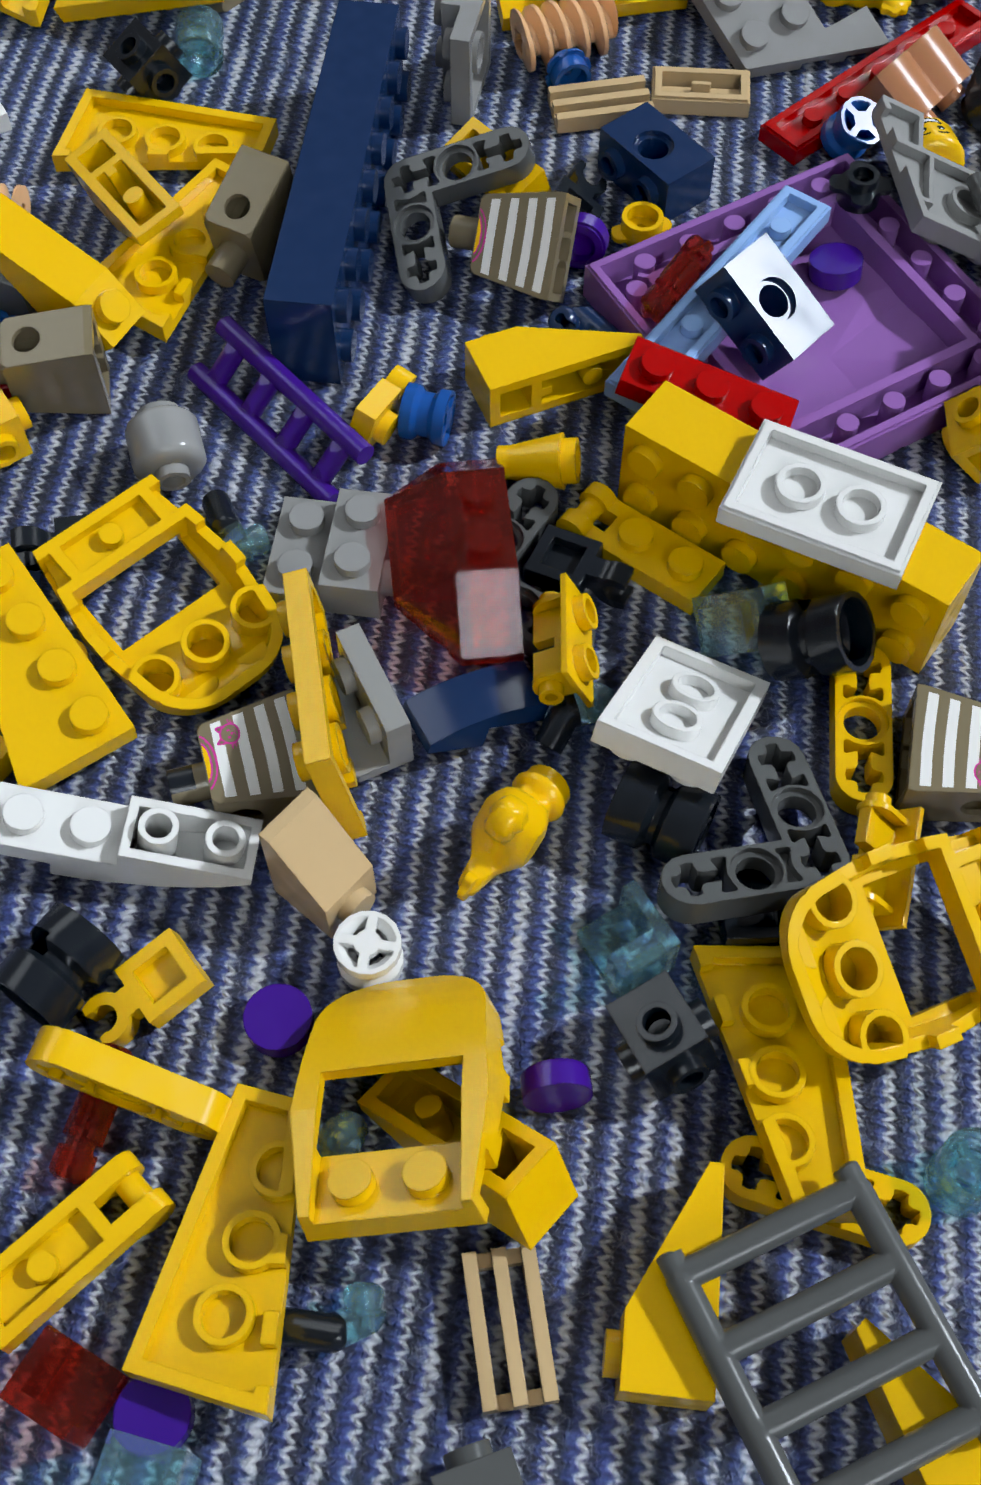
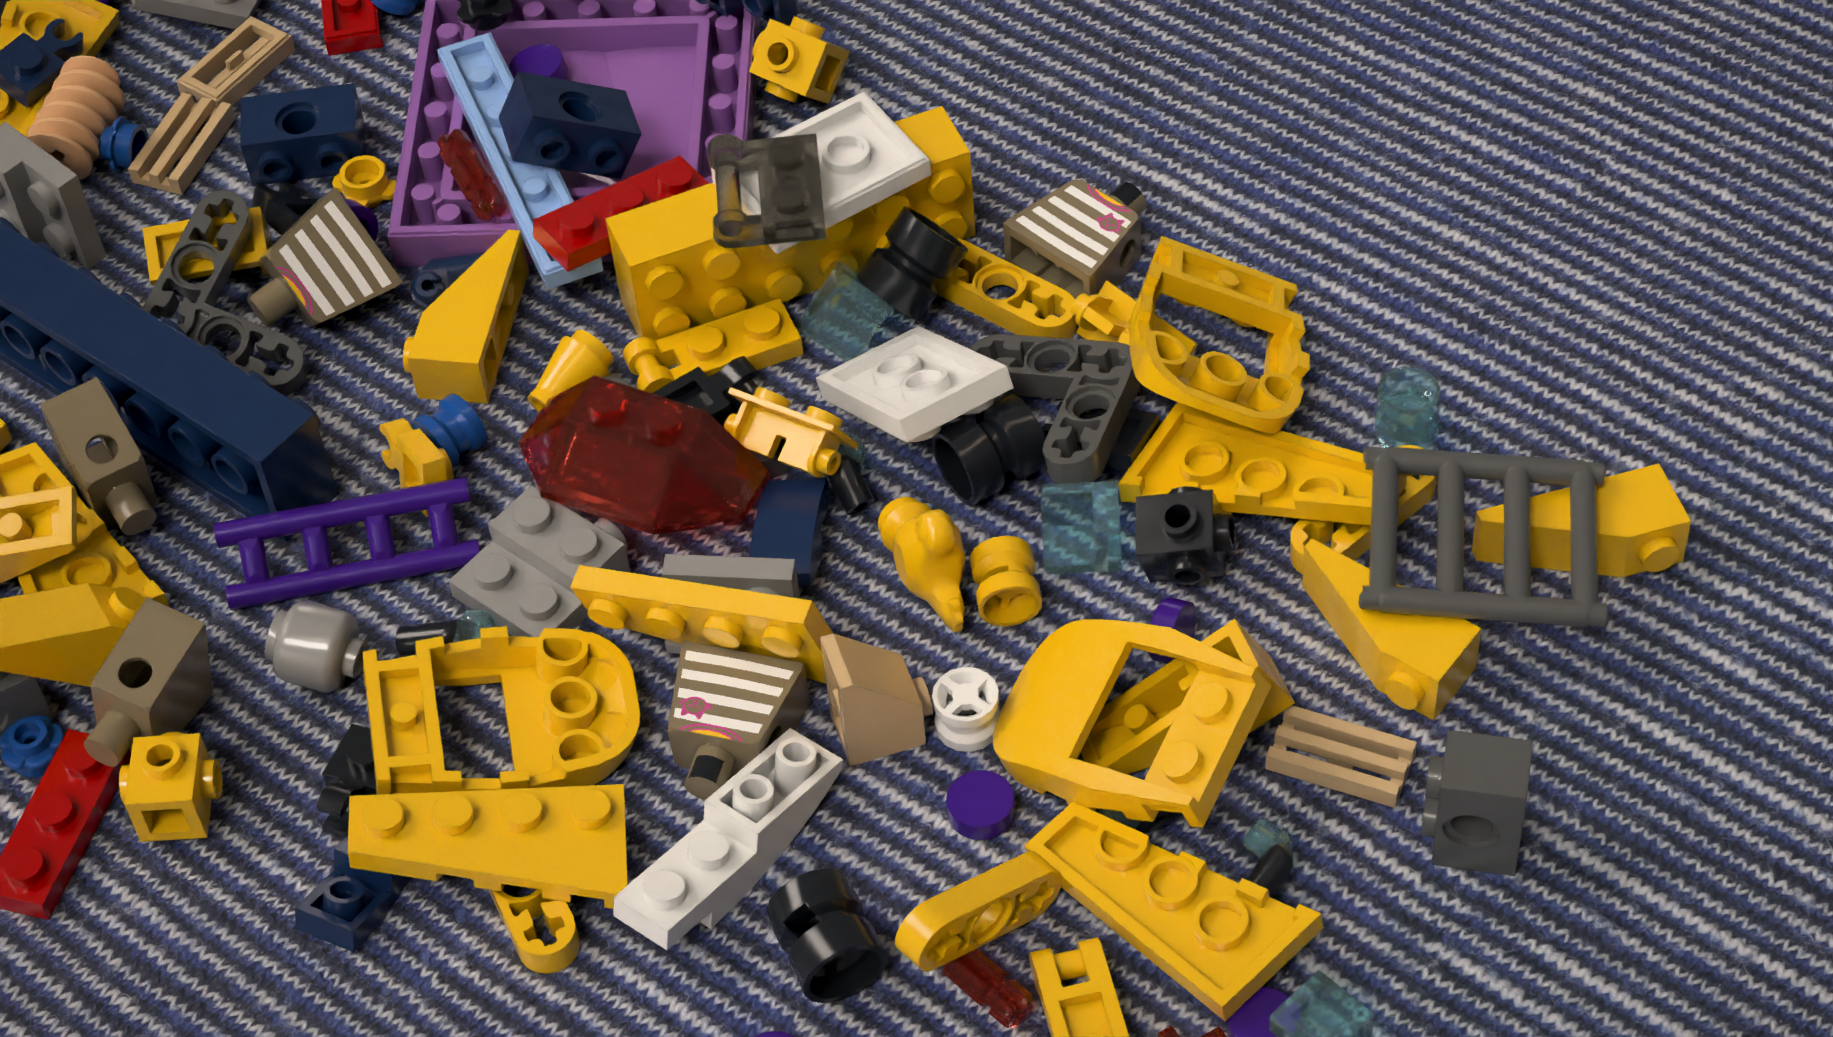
camera: 55 degrees left, 10 degrees down
yellow plate [82,928,215,1049] -> none
none -> clear smoke plate [707,133,826,248]
none -> yellow wheel [970,535,1042,627]

